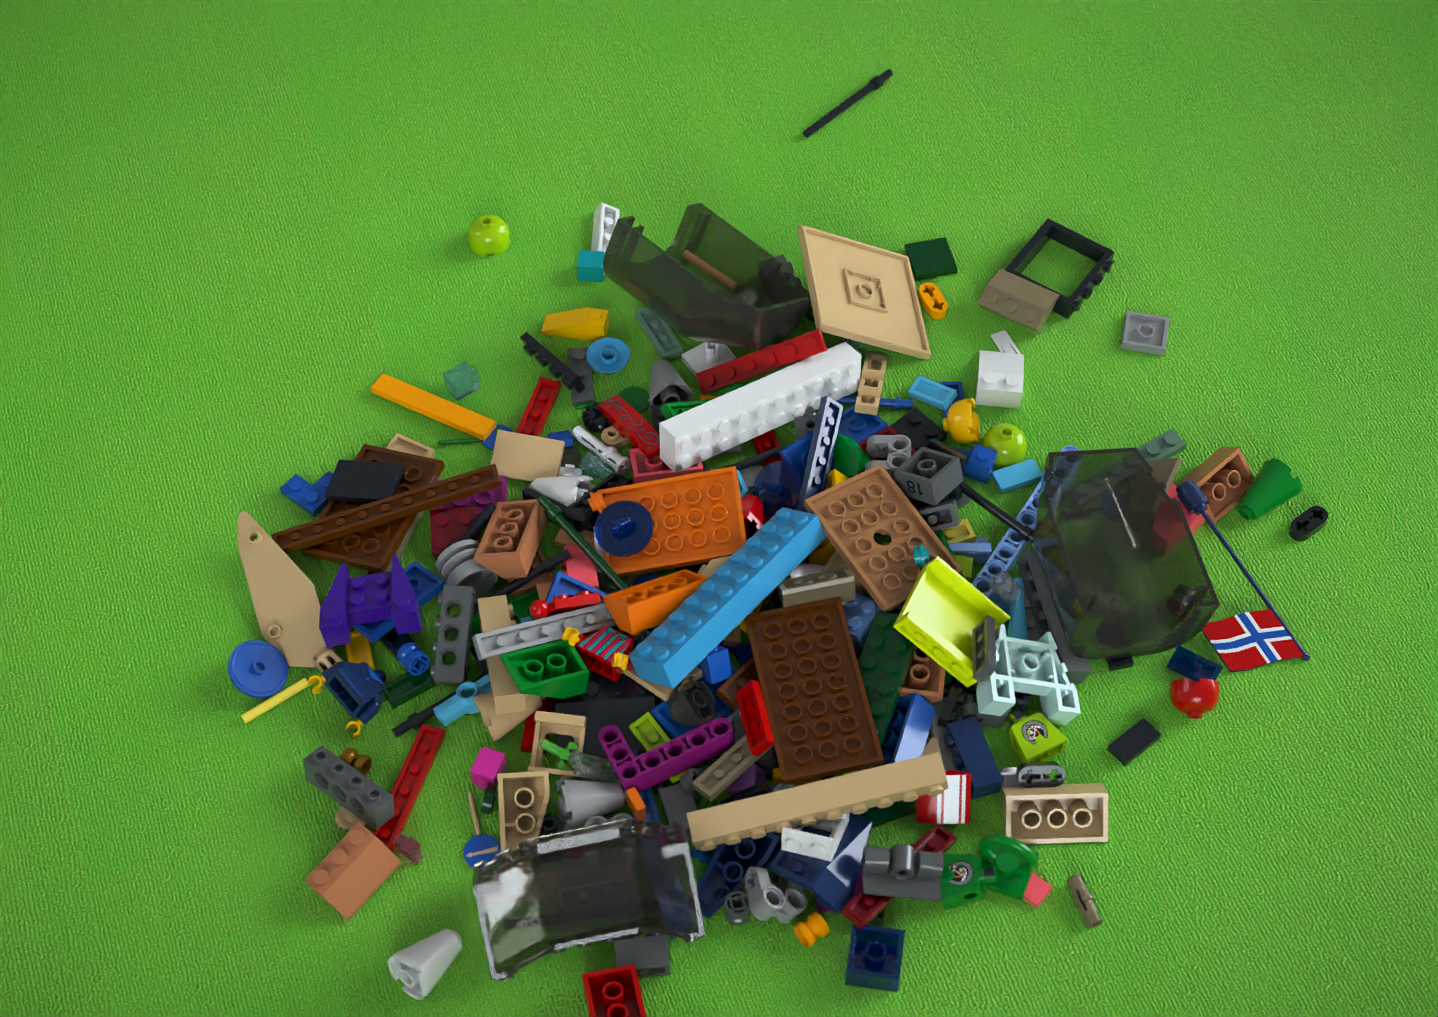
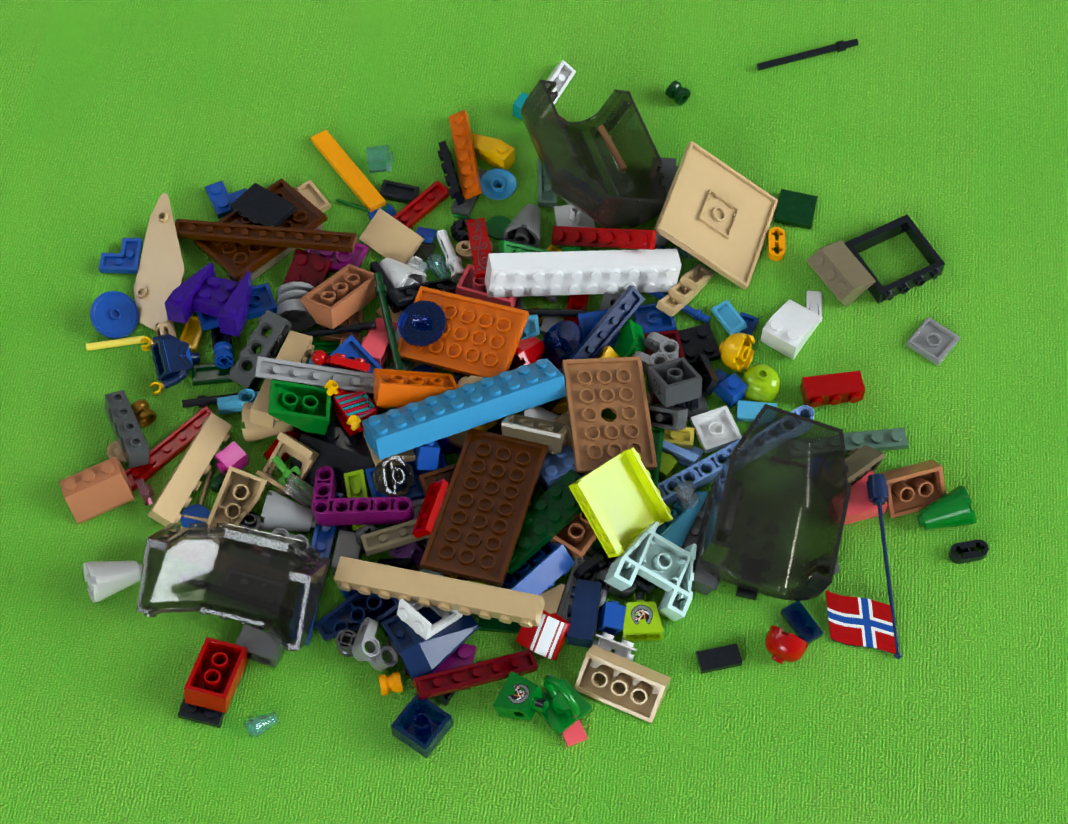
camera: 25 degrees right, 5 degrees up
black bar [458,502,497,542] -> none
lime cylinder [468,214,510,256] -> none
orange plate [587,491,607,514] -> none
orange tile [626,787,646,822] -> none
dark grey panel [862,844,943,901] -> none
teal plate [913,544,929,568] -> none
black bar [959,482,1048,551] -> none
dark grey plate [972,615,997,682] -> none
black beam [1016,761,1066,788] -> none
dark tan pin [1066,874,1103,929] -> none
none -> blue plate [99,238,143,274]
none -> tan brick [147,413,232,528]
none -> black tile [380,180,420,204]
none -> orange plate [449,110,482,200]
none -> blue brick [596,601,626,636]
none -> dark green wheel [665,80,691,105]
none -> white plate [690,405,742,454]
none -> red brick [800,370,865,408]

